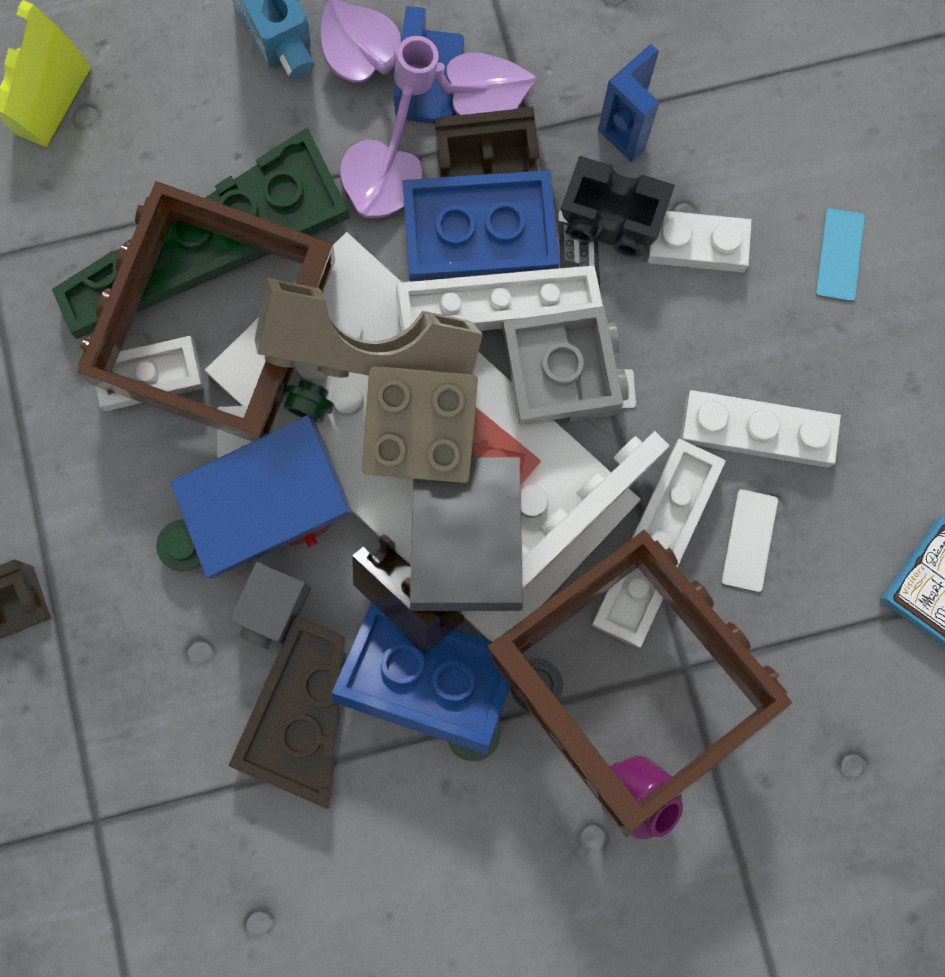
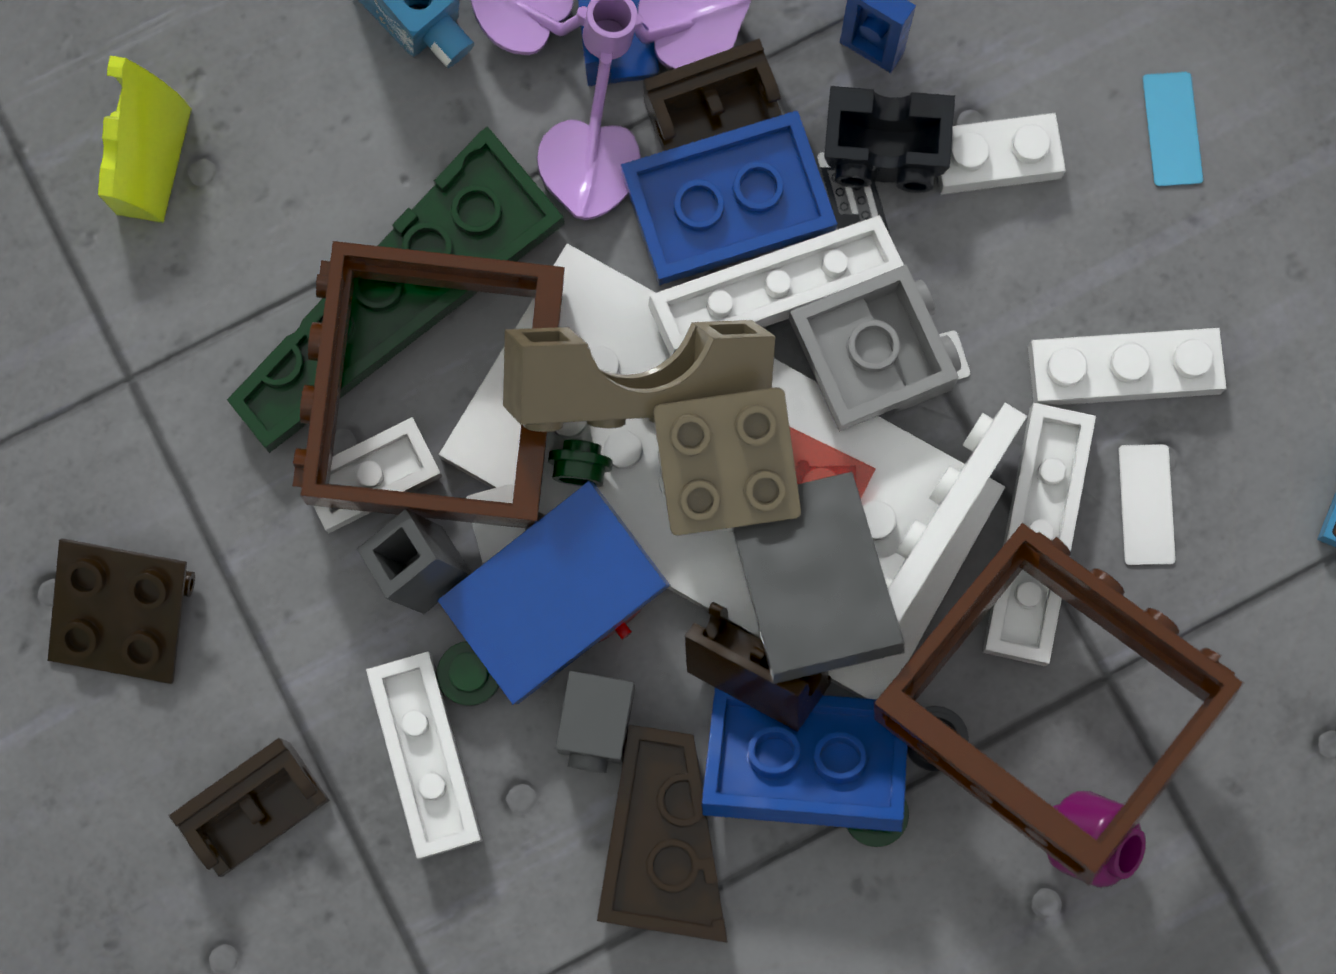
camera: 10 degrees left, 0 degrees up
none -> dark grey brick [357,509,471,614]
none -> white plate [366,651,483,859]

